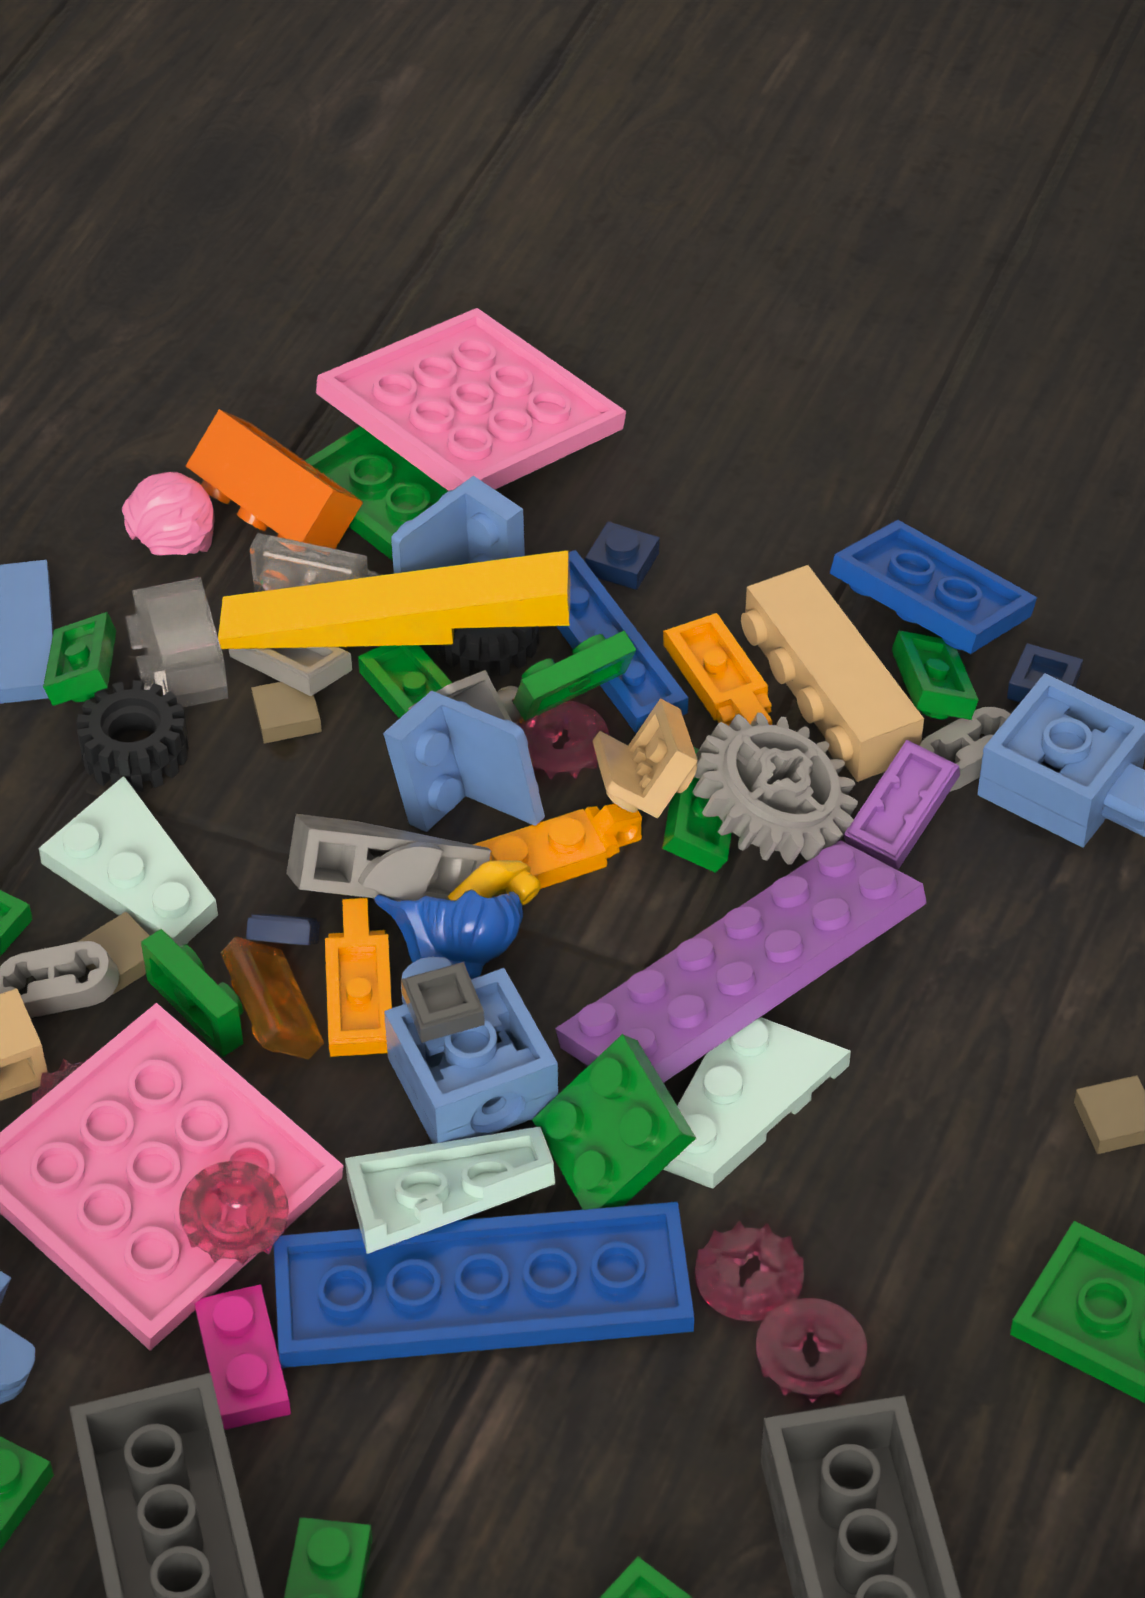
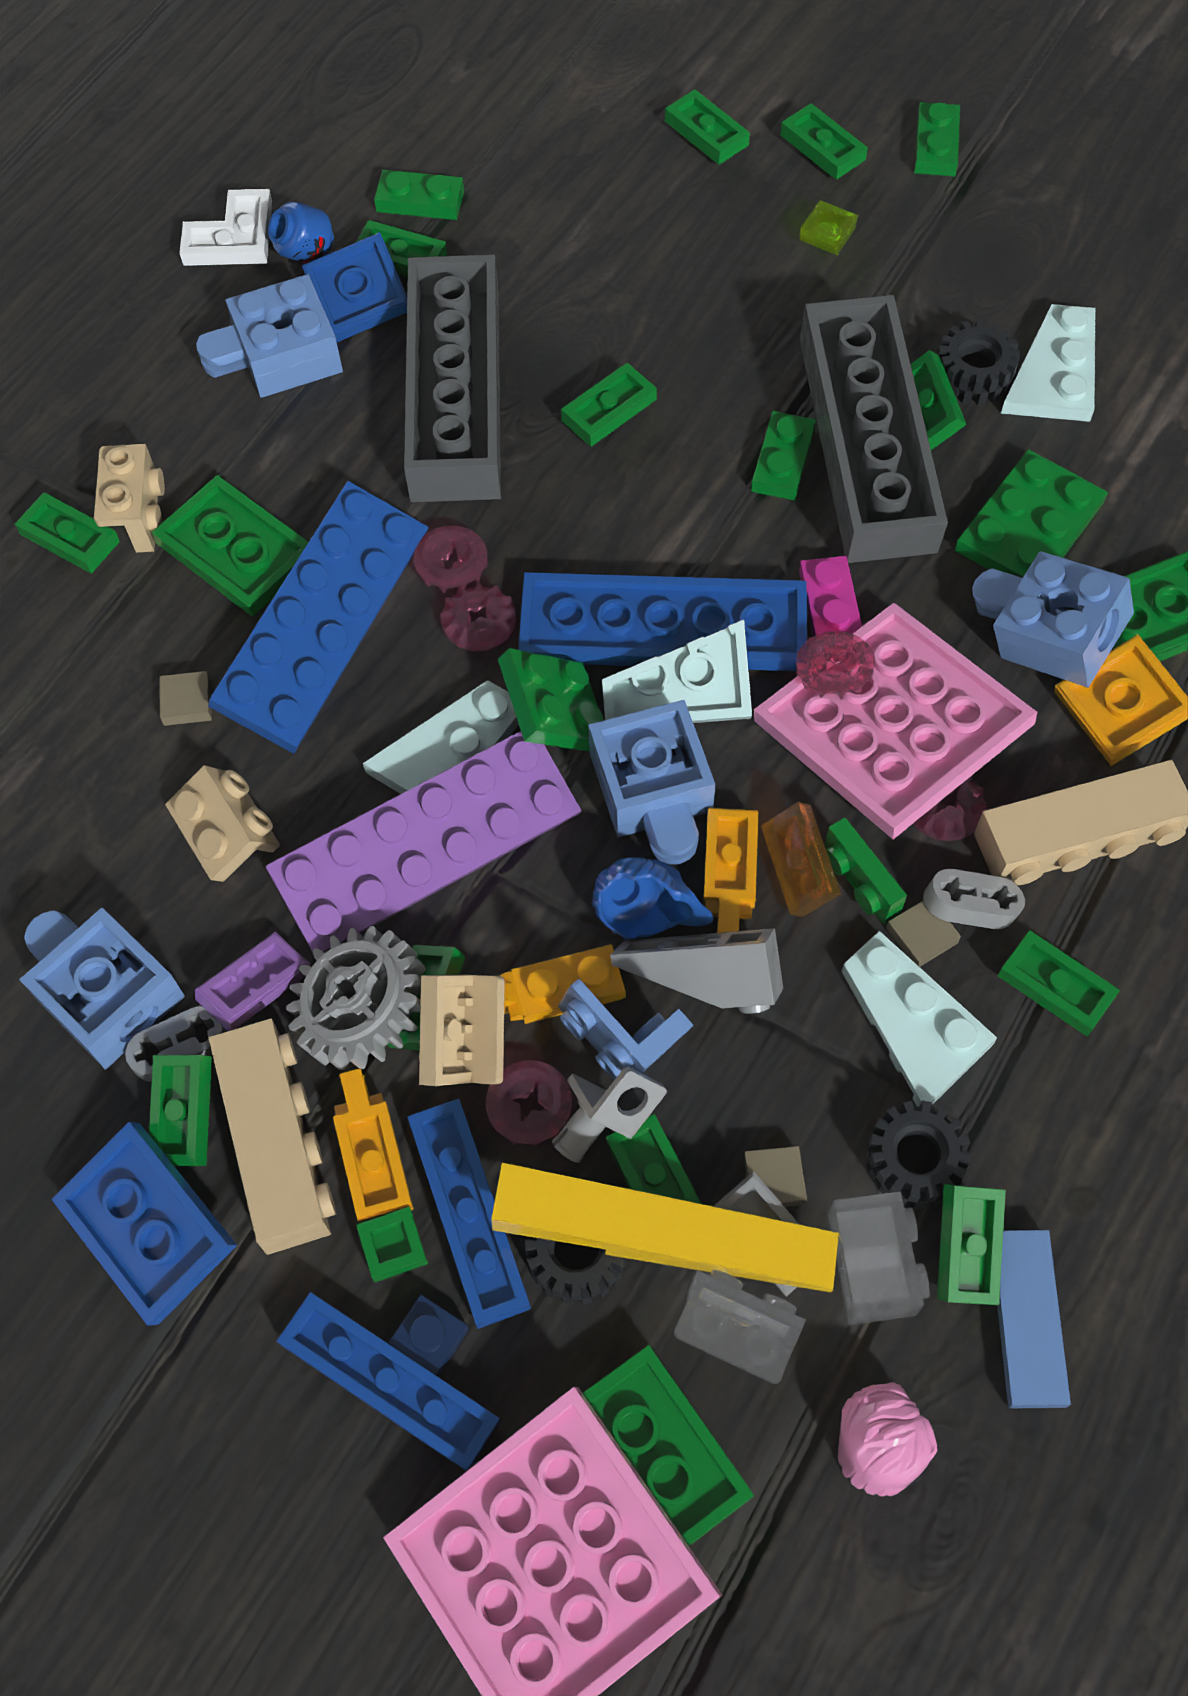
camera: 170 degrees left, 15 degrees up
orange brick [185,409,363,559] -> none
dark blue tile [246,913,320,945] -> none
light grey tile [358,842,444,901] -> none
medium blue bracket [391,476,525,574] -> none
dark grey tile [401,962,485,1043] -> none
yellow arm [446,860,540,905] -> none
green plate [513,630,636,721] -> none
dark blue plate [1007,643,1083,703] -> none
none -> tan bracket [165,765,280,882]
none -> blue plate [208,481,429,754]
none -> blue plate [277,1292,501,1472]
none -> green plate [356,1206,428,1282]

